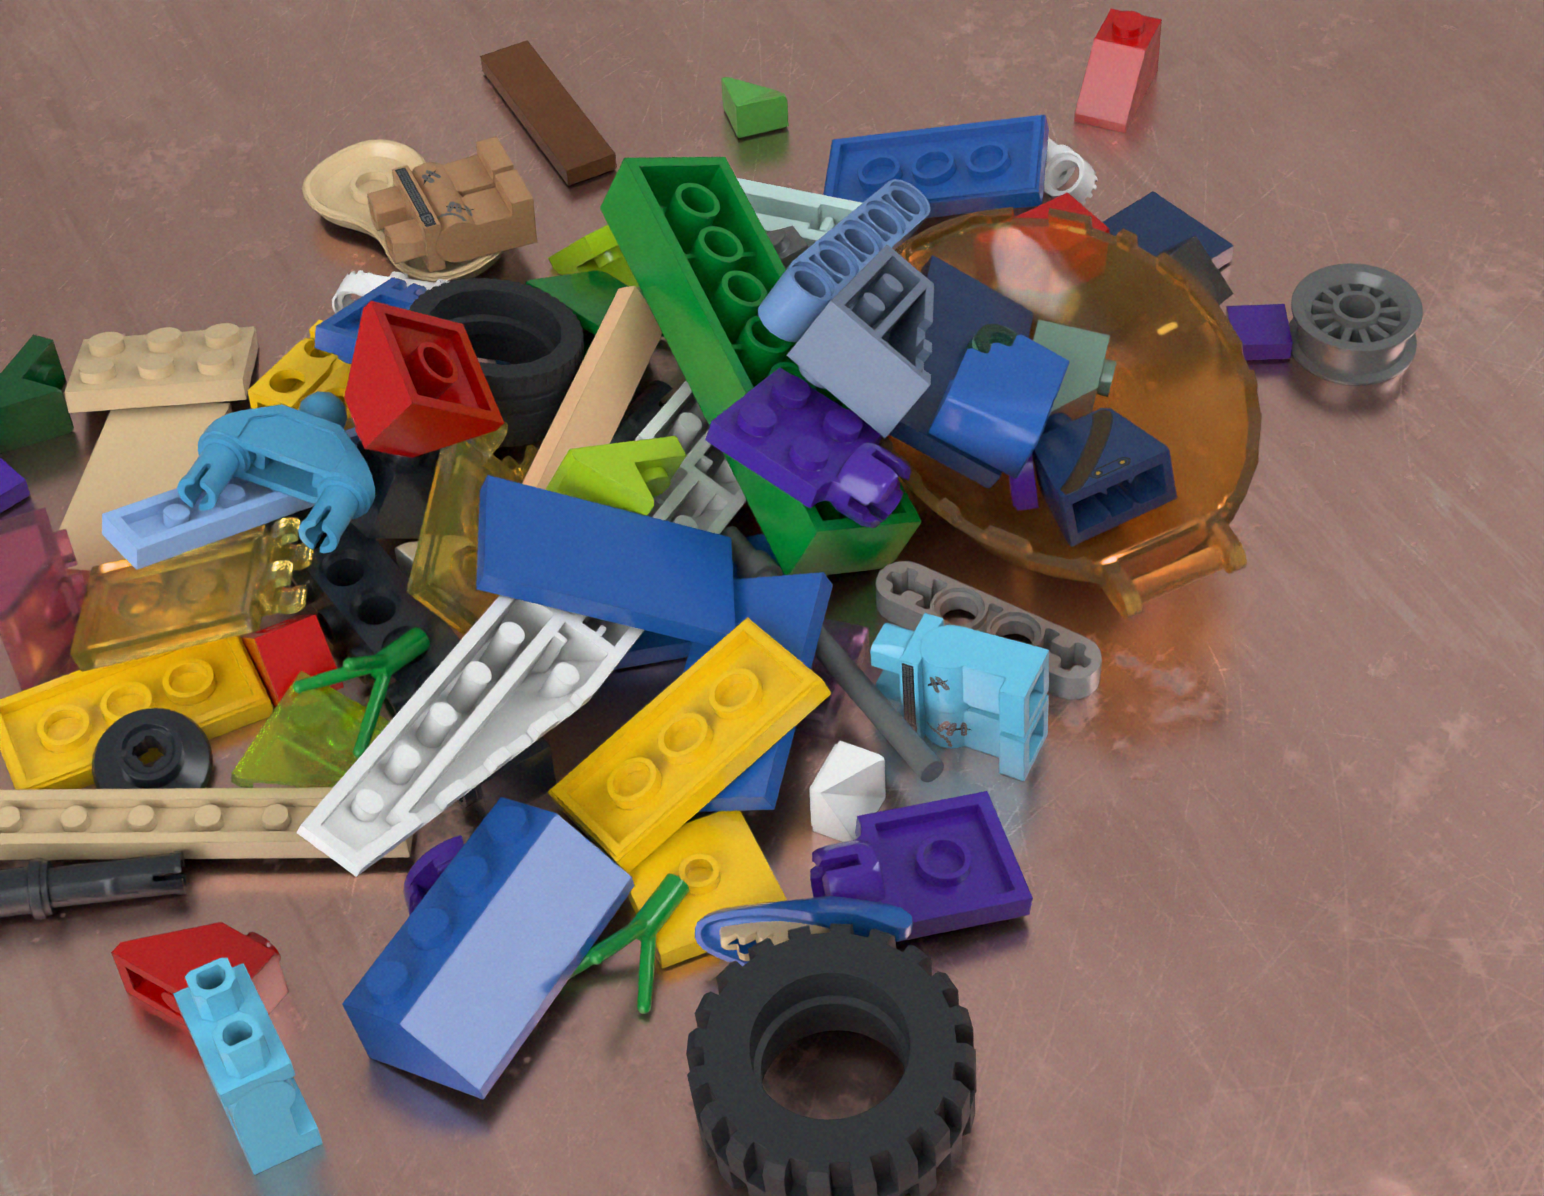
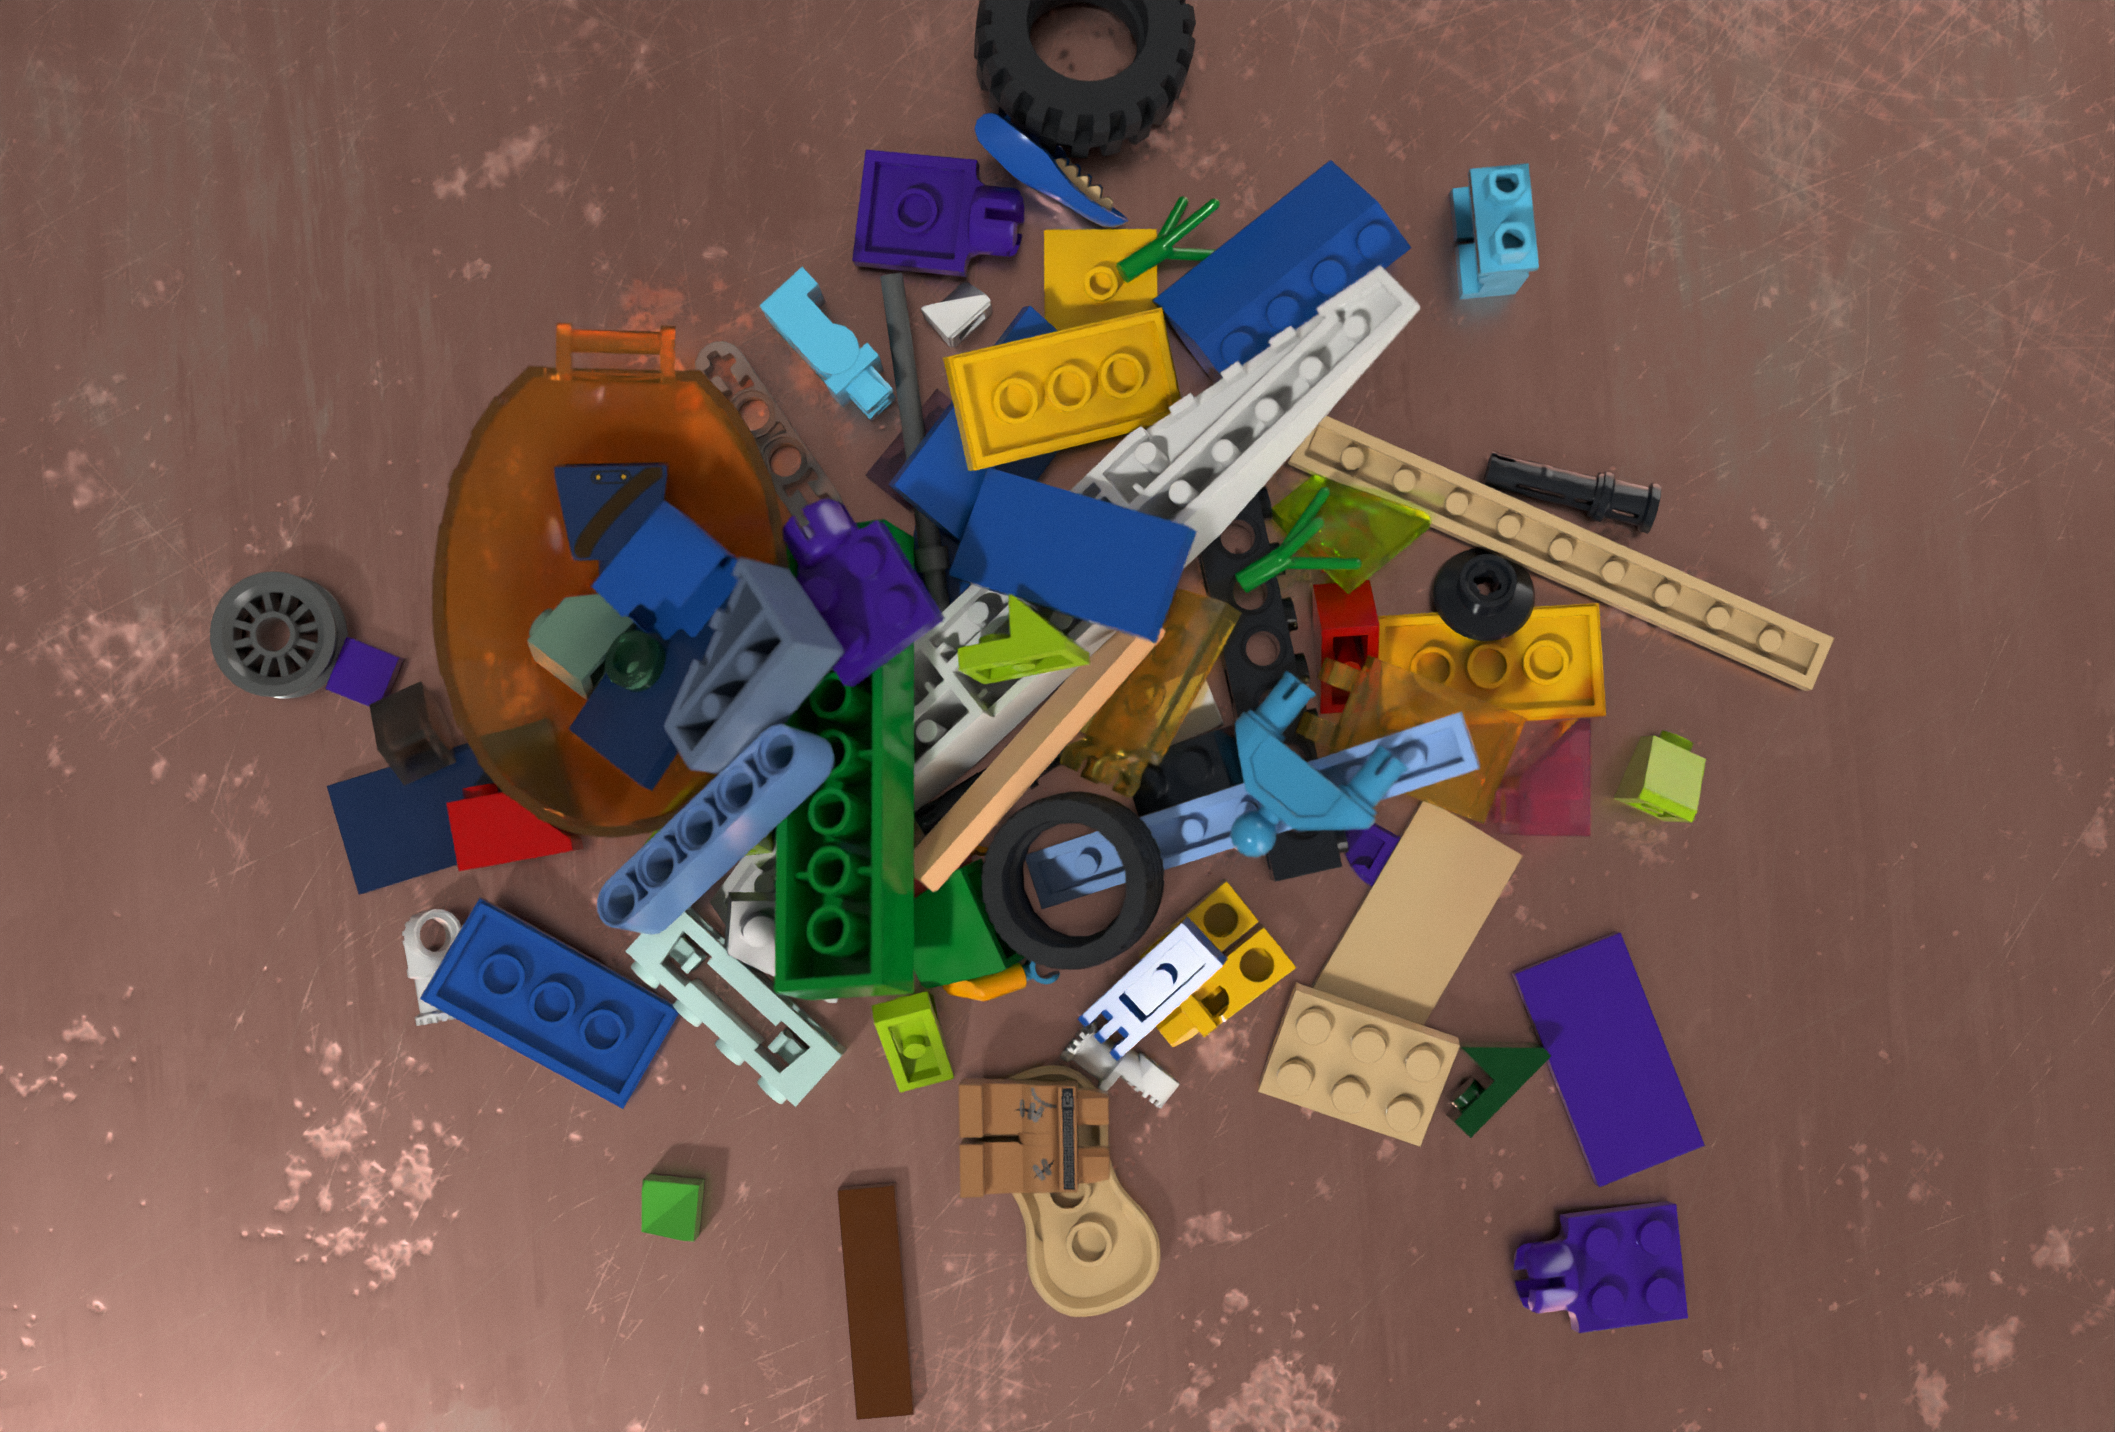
camera: 155 degrees left, 40 degrees up
red slope [111,922,288,1027] -> none
red slope [344,301,504,458] -> none
slope [1074,9,1162,133] -> none

